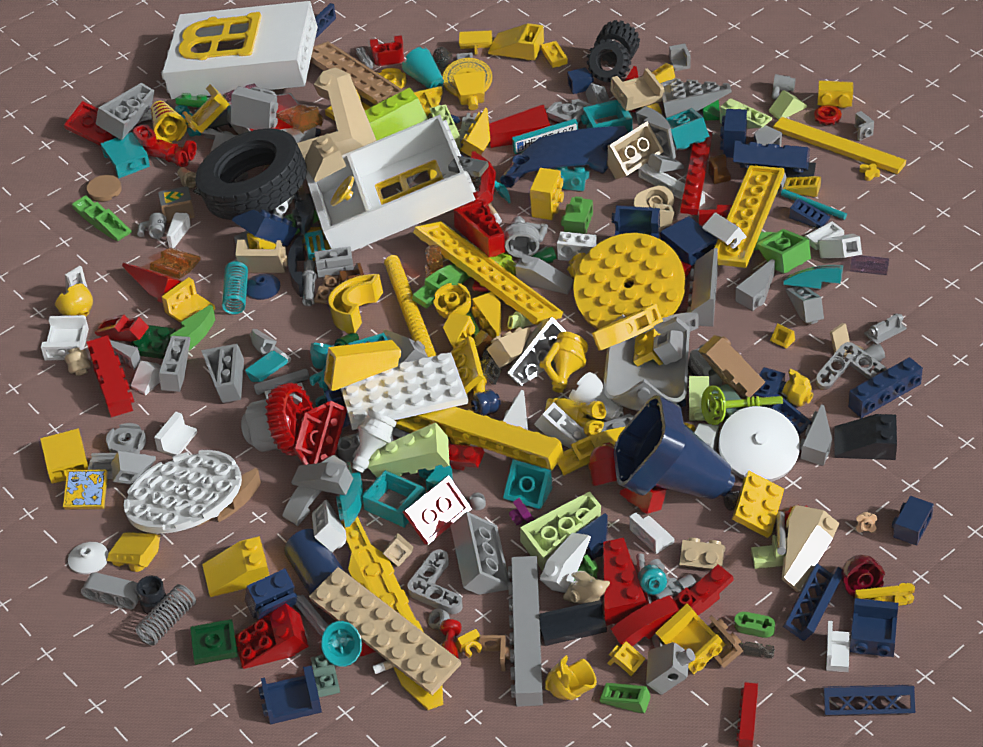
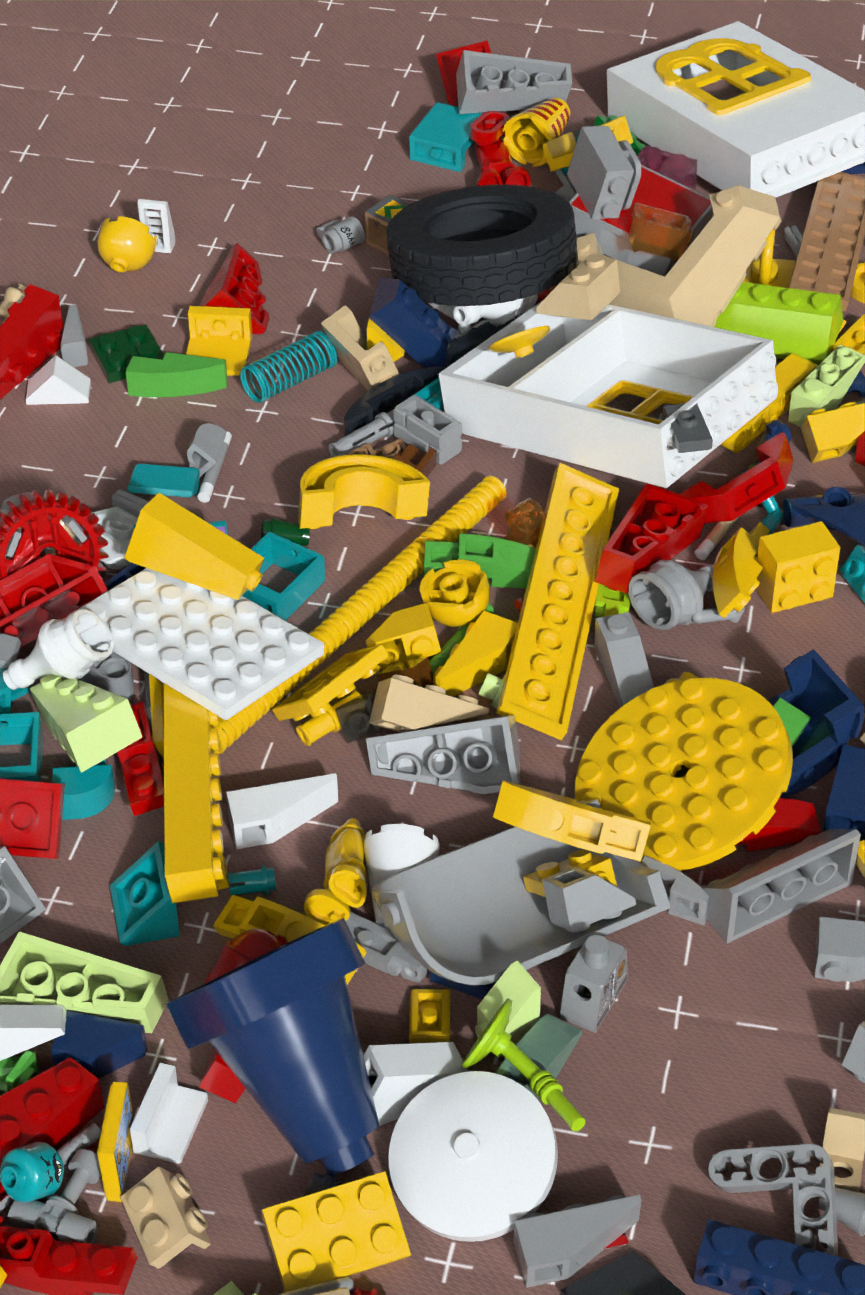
camera: 50 degrees right, 0 degrees up
white panel [41,315,89,360] -> none
bright green slope [72,195,131,241] -> none
medium nougat tile [87,175,122,202] -> none
red slope [95,314,149,341] -> none
clear orange slope [150,247,201,279] -> none
light grey slope [159,336,190,392] -> none
white slope [166,213,191,249] -> none
light grey wedge [201,344,244,403] -> none
dark blue dish [246,274,281,300] -> none
teal hat [310,343,334,370] -> none
light grey slope [383,329,428,364] -> none
light grey hinge [469,492,486,510] -> none
dark blue piece [471,389,501,416] -> none
magenta tile [509,498,535,526] -> none
dark green cone [531,246,557,264] -> none
white slope [534,402,588,448] -> none
yellow piece [539,331,588,393] -> none
white brick [557,232,597,261] -> none
bright green brick [561,196,593,234] -> none
medium nougat wedge [698,335,765,397] -> none
dark blue brick [750,367,786,408] -> none
yellow slope [770,323,795,348] -> none
dark blue slope [770,398,812,435] -> none
yellow head [783,368,813,407] -> none
none -> yellow tile [97,1082,134,1202]
none -> yellow slope [712,522,770,618]

